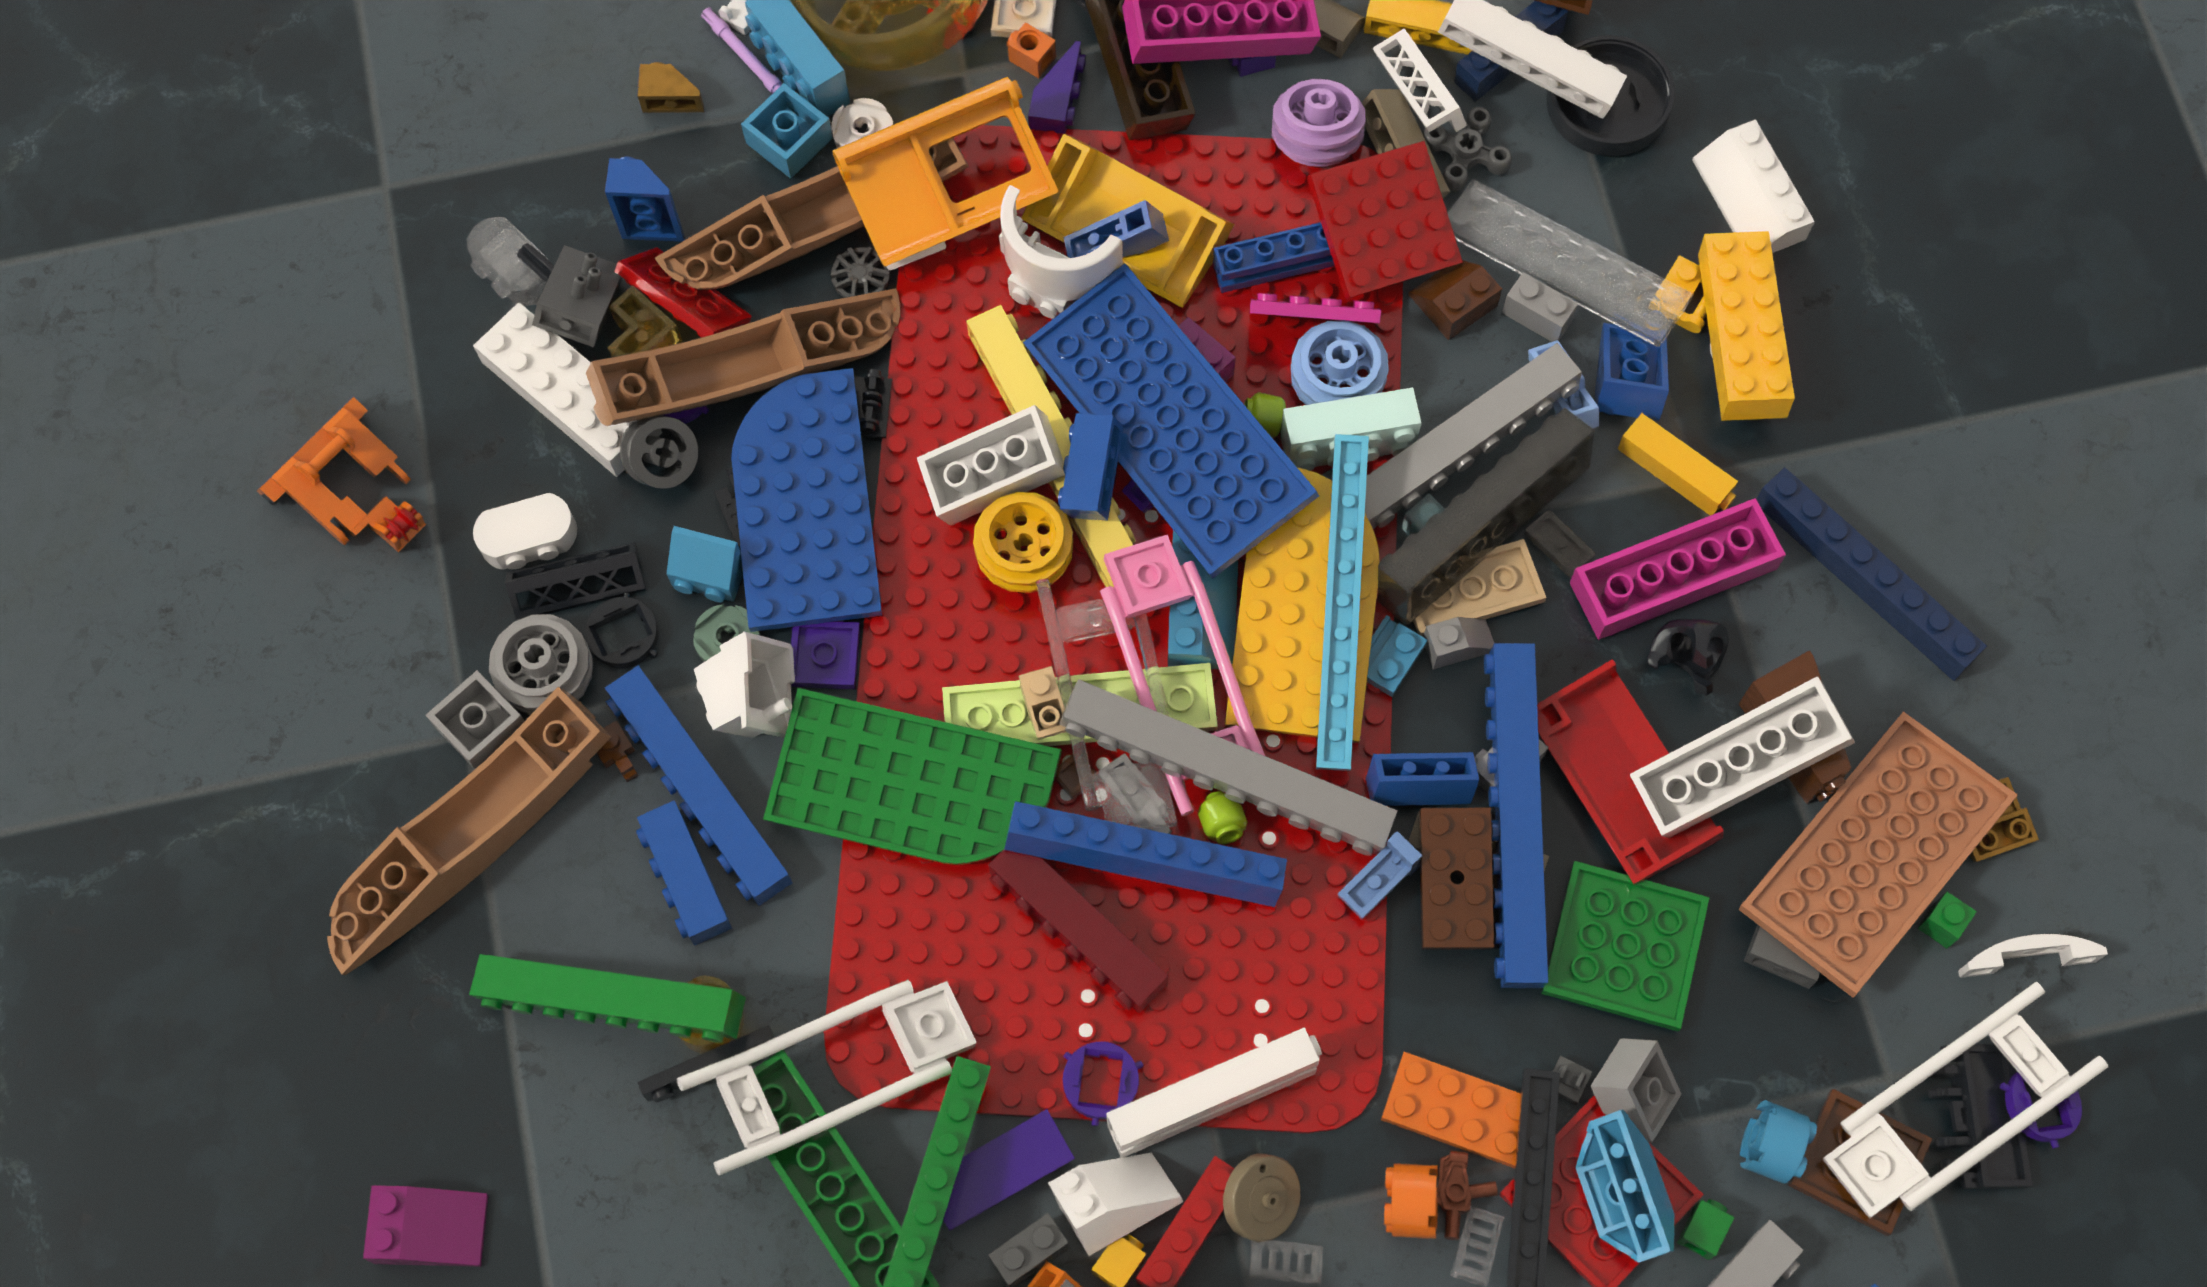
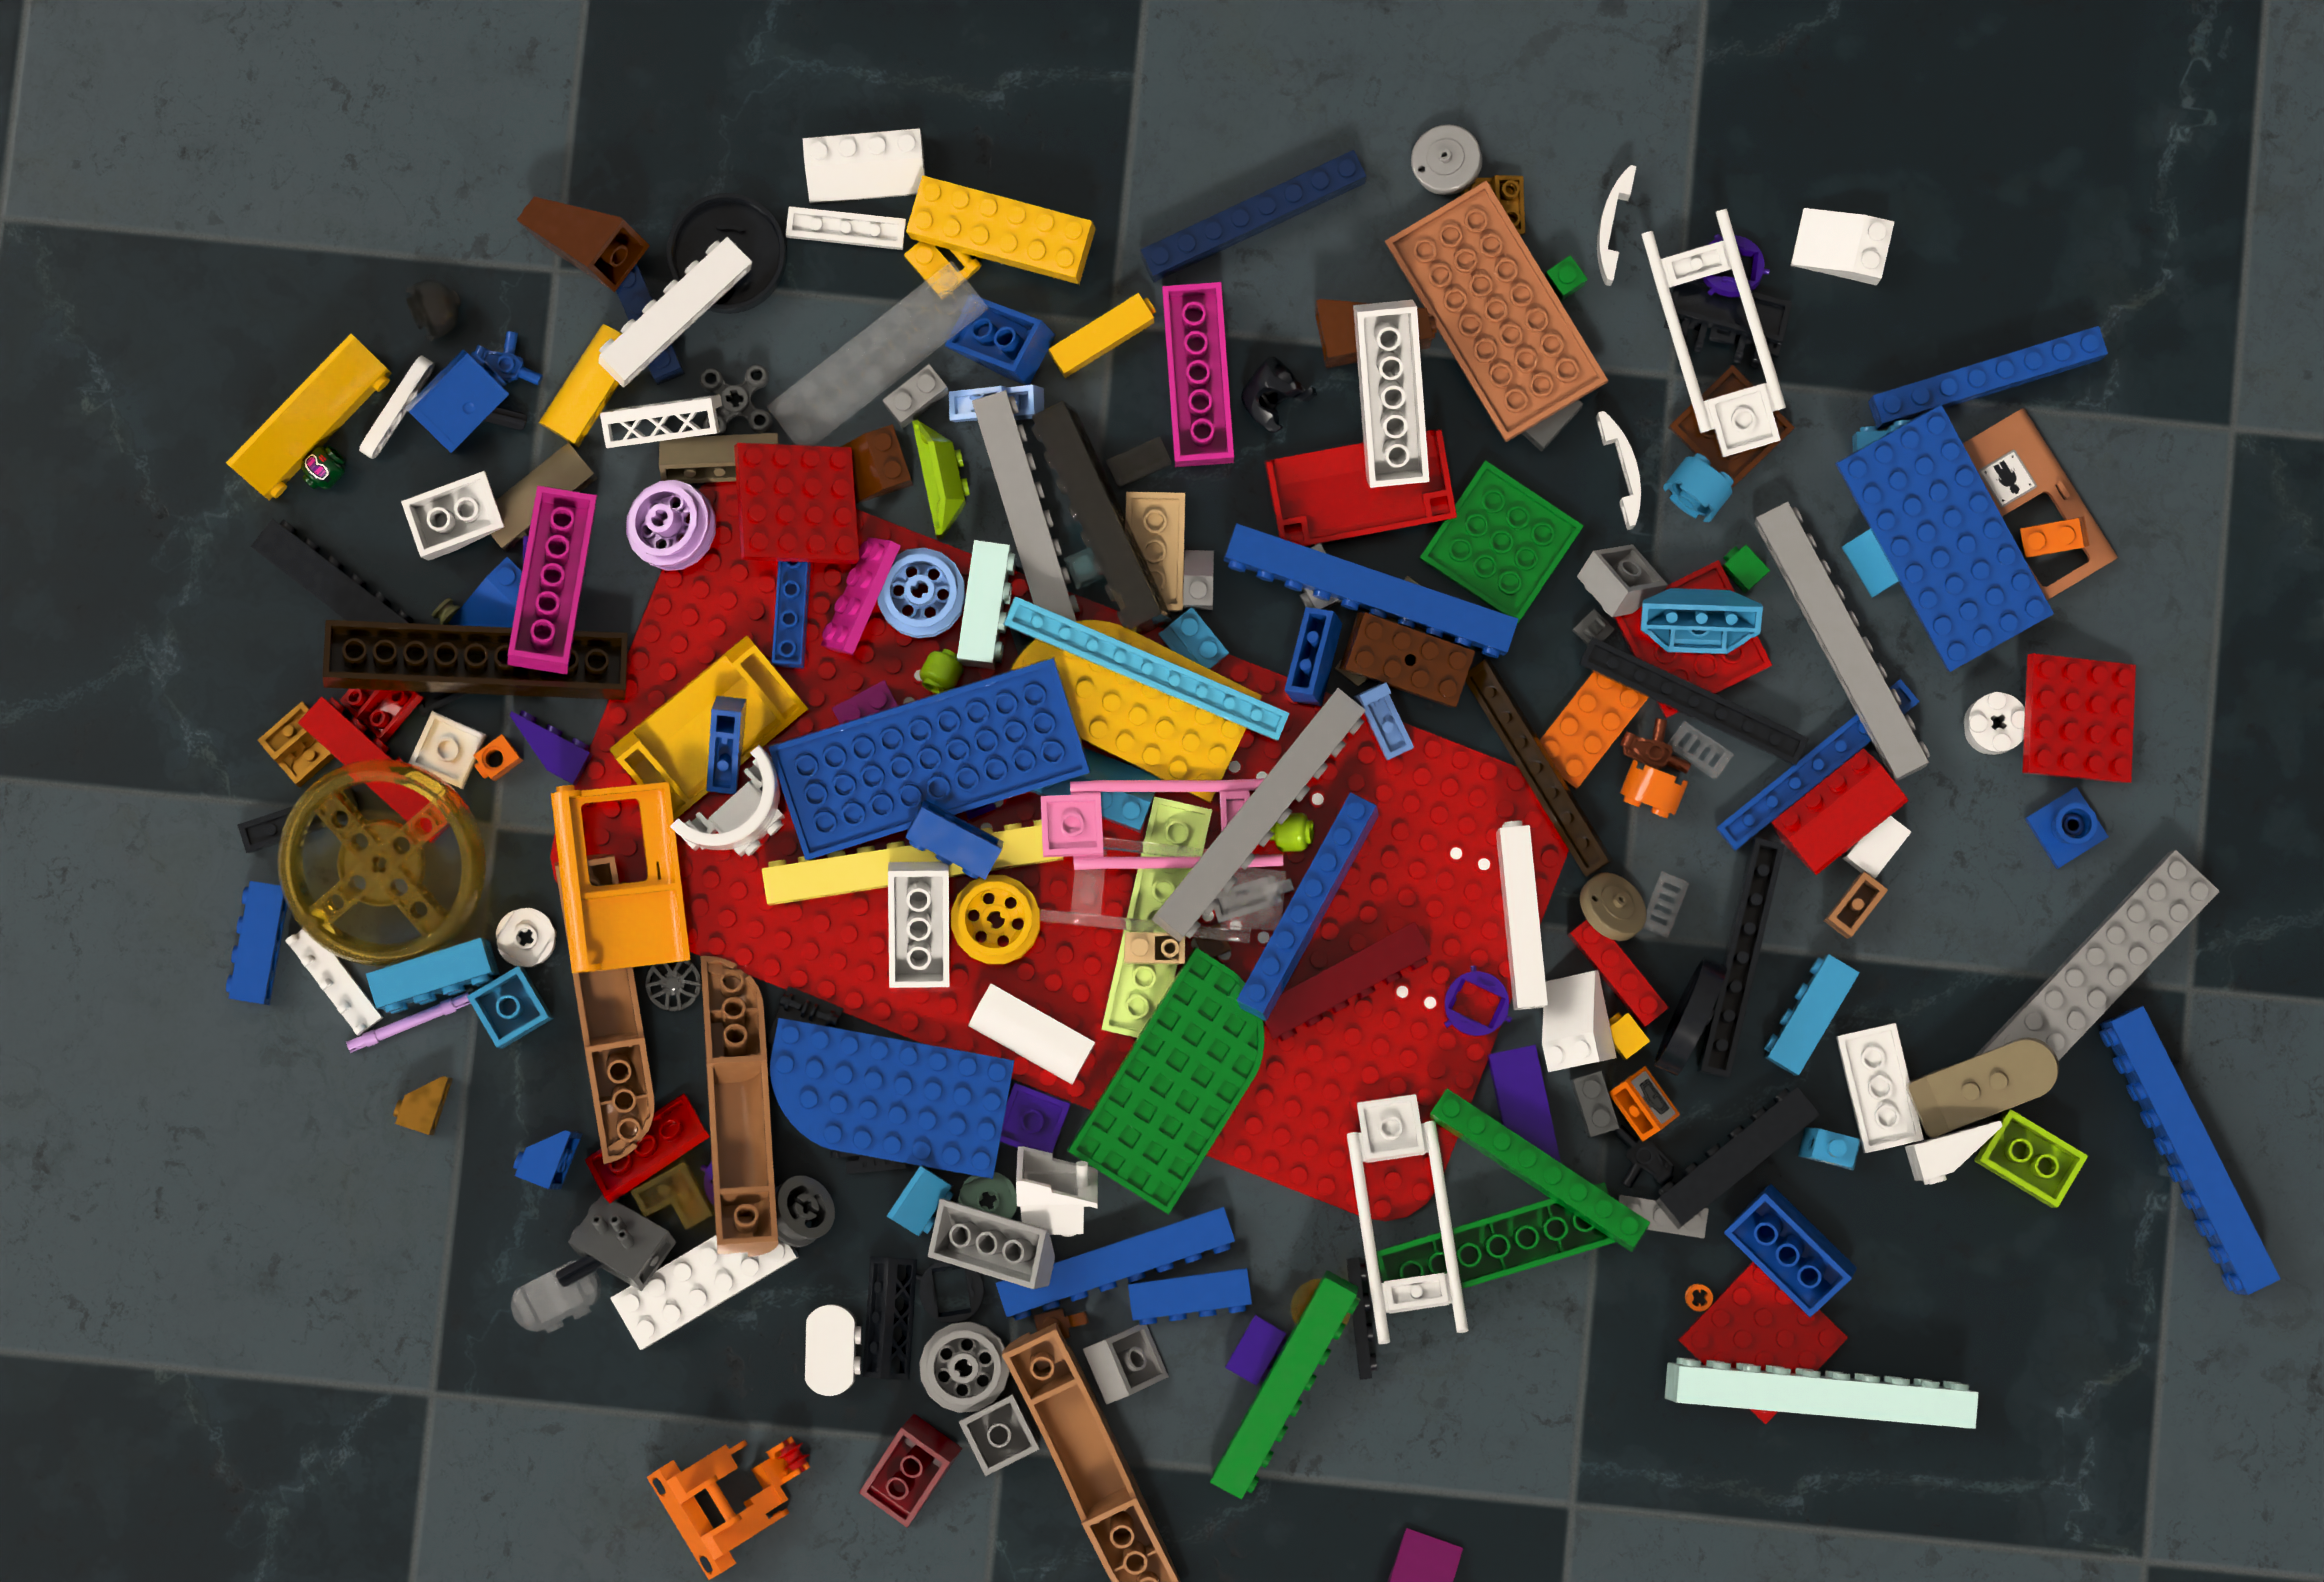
camera: 70 degrees left, 15 degrees up
none -> white plate [786,207,906,250]
none -> dark red slope [859,1414,963,1528]
none -> lime wedge [912,420,970,540]
none -> light grey slope [928,1198,1055,1289]
none -> white brick [968,984,1096,1085]
none -> light grey slope [1083,1324,1169,1405]
none -> dark purple brick [1225,1315,1287,1386]
none -> light grey wheel [1411,124,1483,195]
none -> dark brown plate [1466,659,1613,877]
none -> white slope [1596,411,1641,530]
none -> white slope [1791,208,1894,285]

